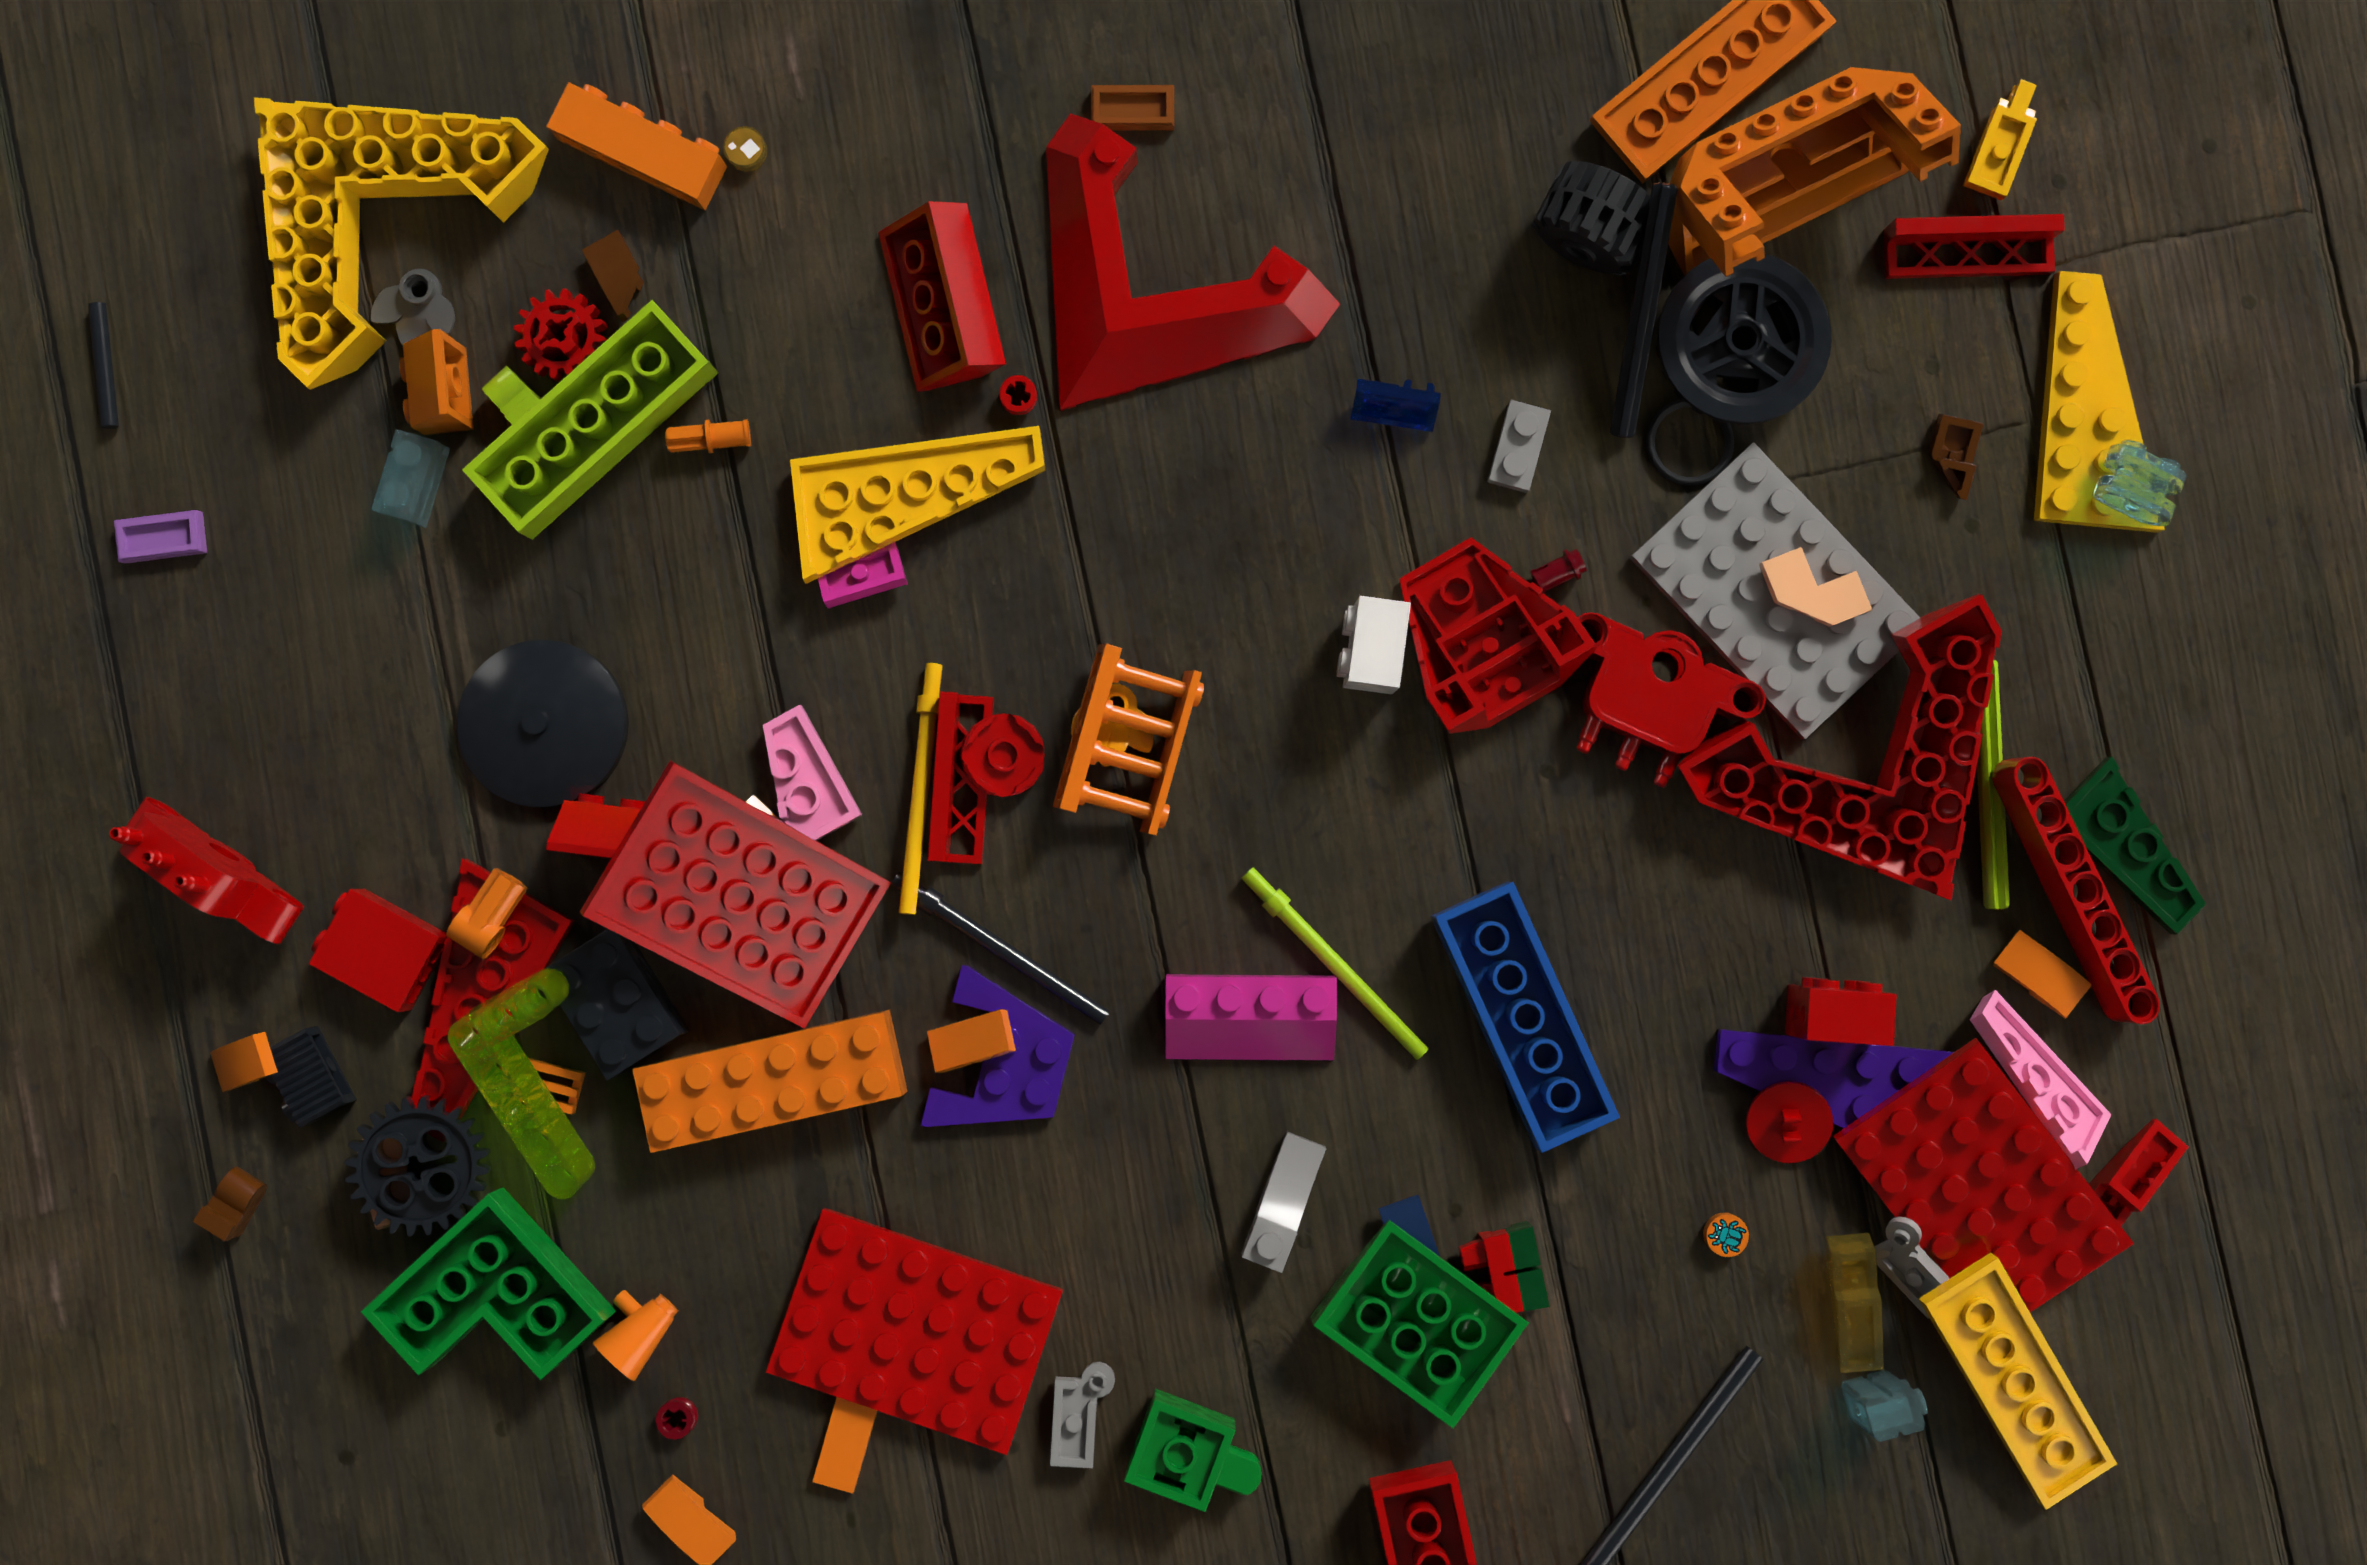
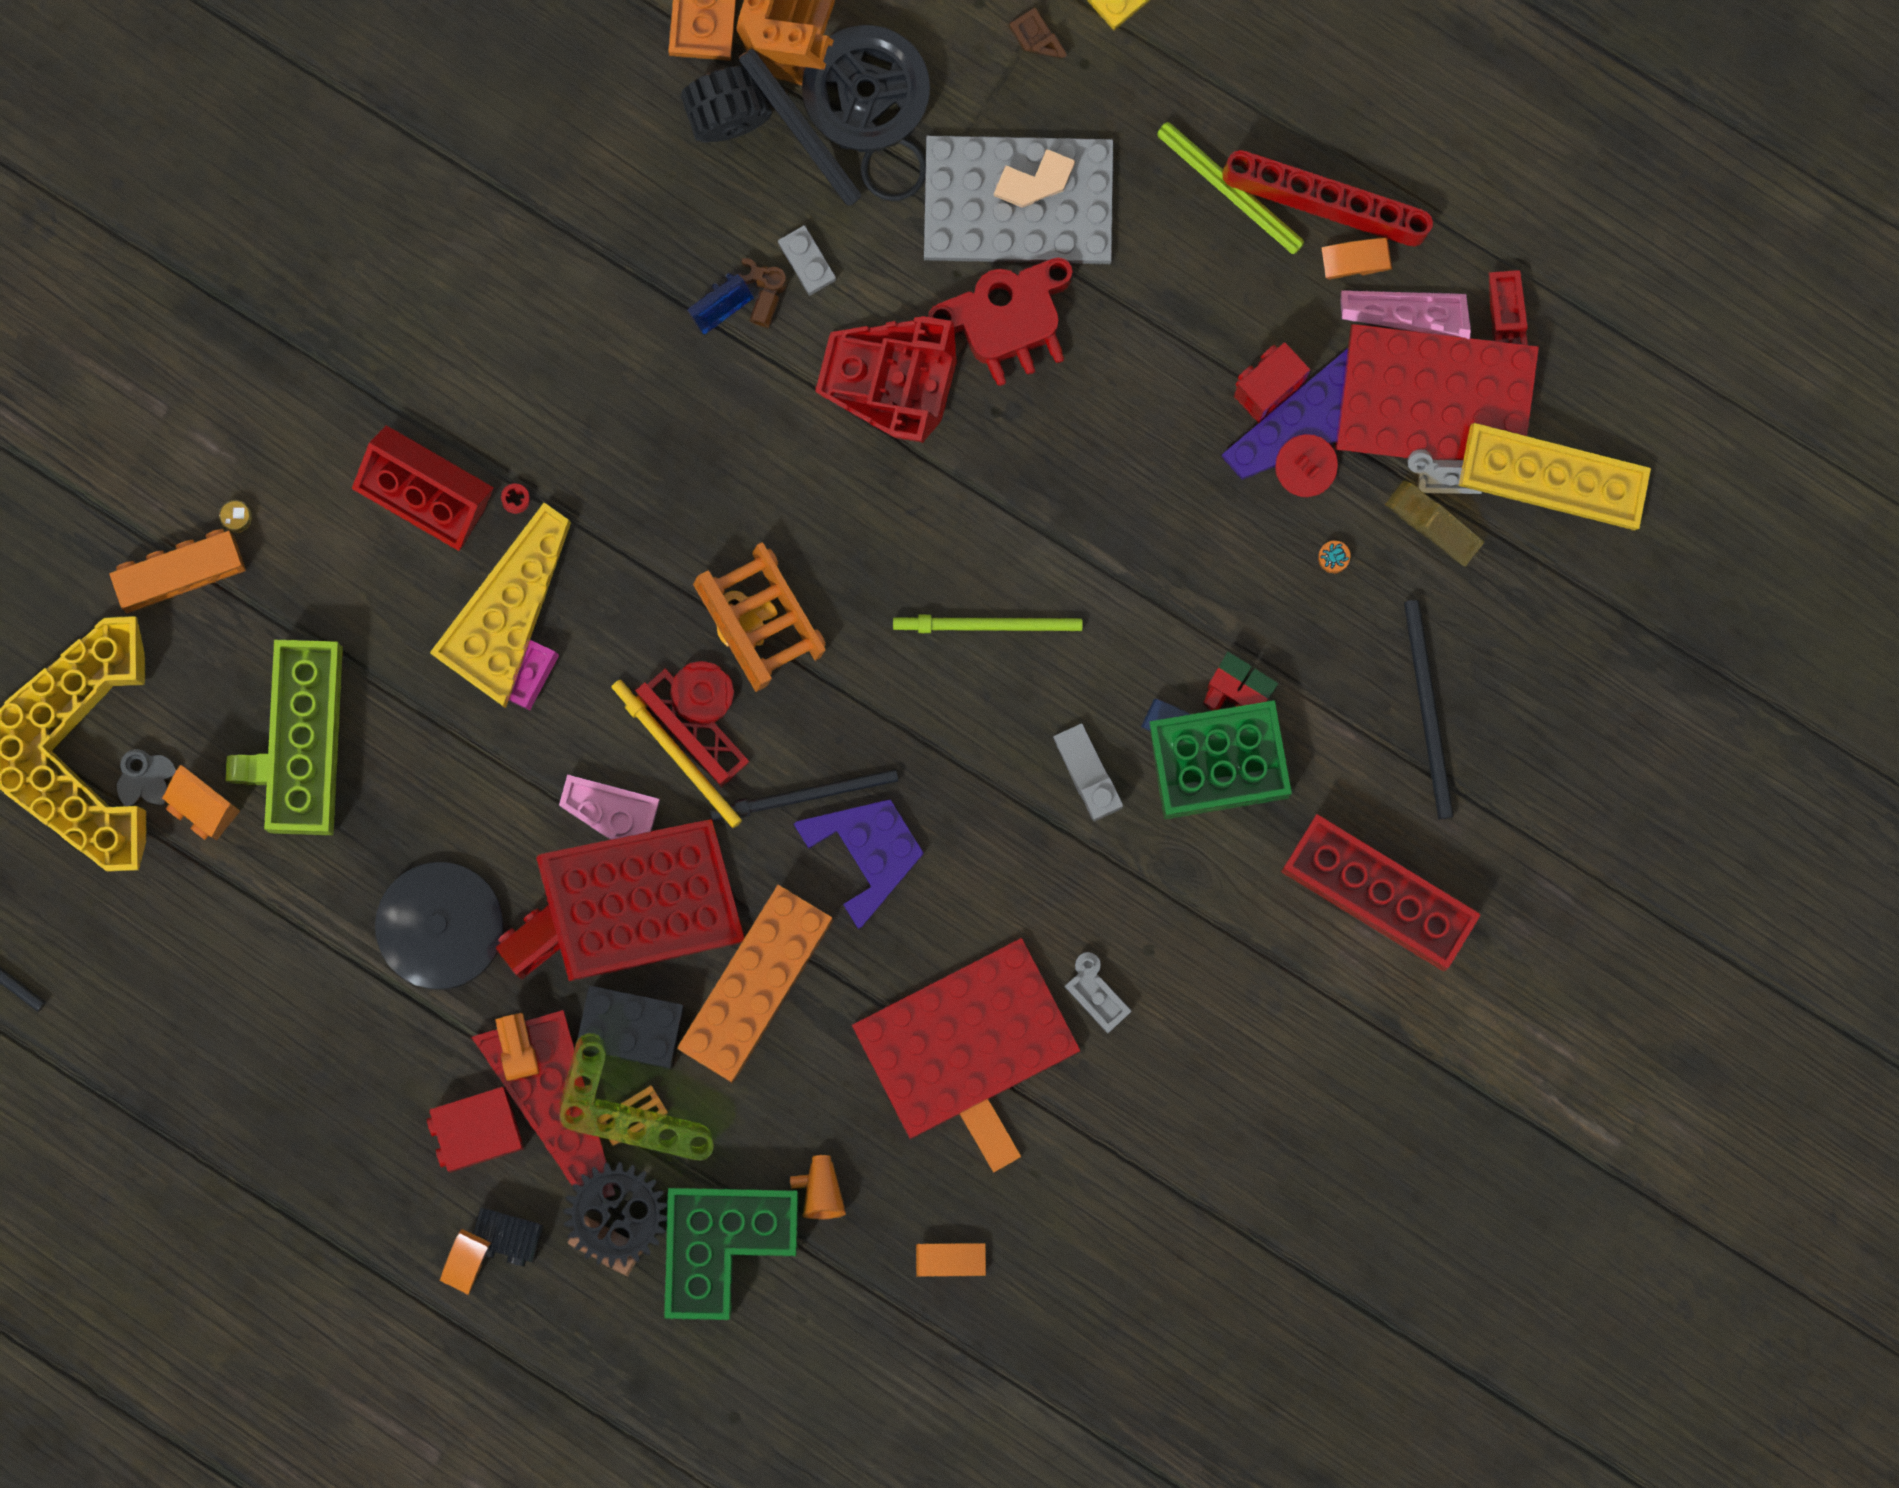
camera: 50 degrees left, 5 degrees down
red piece [109,797,304,944] -> none
medium lavender tile [114,510,207,564] -> none
reddish brown leg [193,1166,267,1241] -> none
clear light blue brick [371,429,450,528] -> none
red gear [513,288,608,382] -> none
reddish brown slope [582,230,644,322] -> none
dark red bush [656,1397,699,1440] -> none
orange axle [665,419,751,453] -> none
orange tile [927,1009,1016,1073] -> none
red wedge [1046,113,1340,411] -> none
dark orange tile [1091,85,1175,131] -> none
green brick [1124,1388,1262,1512] -> none
dark pink slope [1166,974,1337,1060] -> none
white brick [1337,596,1411,694] -> none
blue brick [1430,882,1620,1153] -> none
dark red pin [1530,549,1587,593] -> none
red wedge [1677,594,2002,901] -> none
clear light blue brick [1841,1369,1928,1442] -> none
dark green wing [2064,756,2206,935] -> none
none -> reddish brown bar [736,258,788,328]

